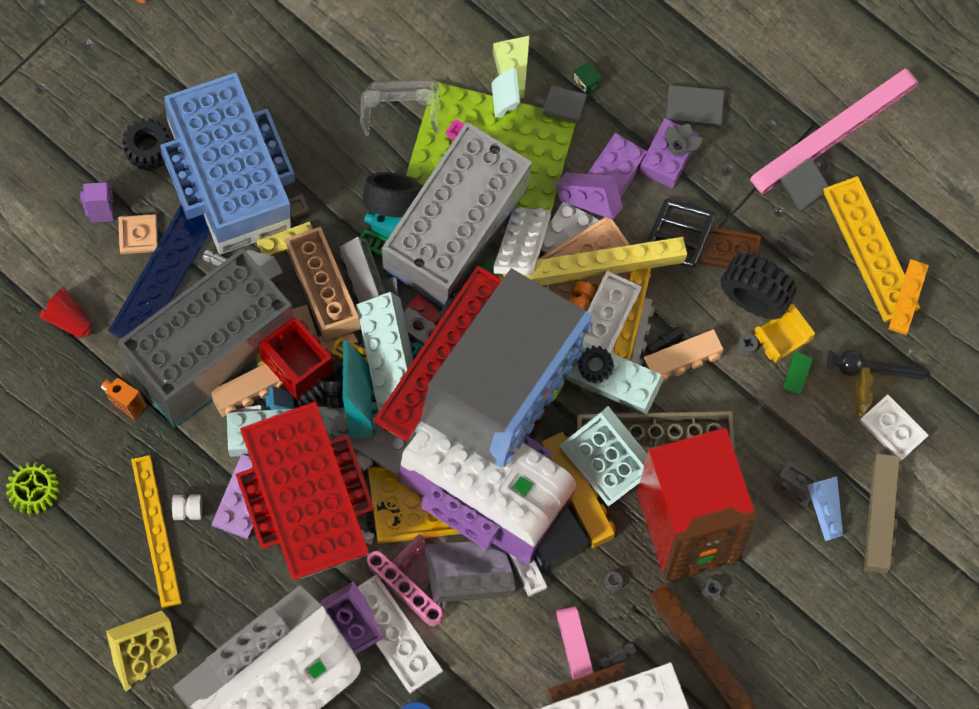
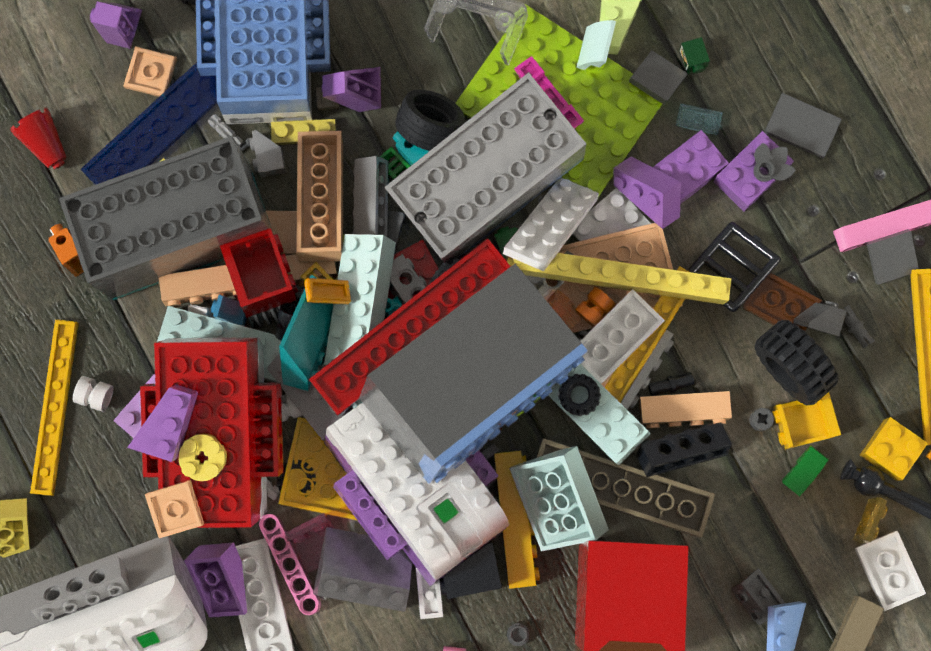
camera: 30 degrees right, 10 degrees up
none -> medium lavender wedge [127,385,198,462]
none -> light nougat tile [145,480,204,538]
none -> light yellow plate [179,433,227,481]
none -> light orange tile [304,278,351,304]
none -> medium lavender wedge [322,67,381,112]
none -> black brick [636,422,732,477]
none -> clear light blue plate [675,103,723,135]
none -> dark grey slope [793,301,846,336]
none -> yellow brick [860,417,928,481]

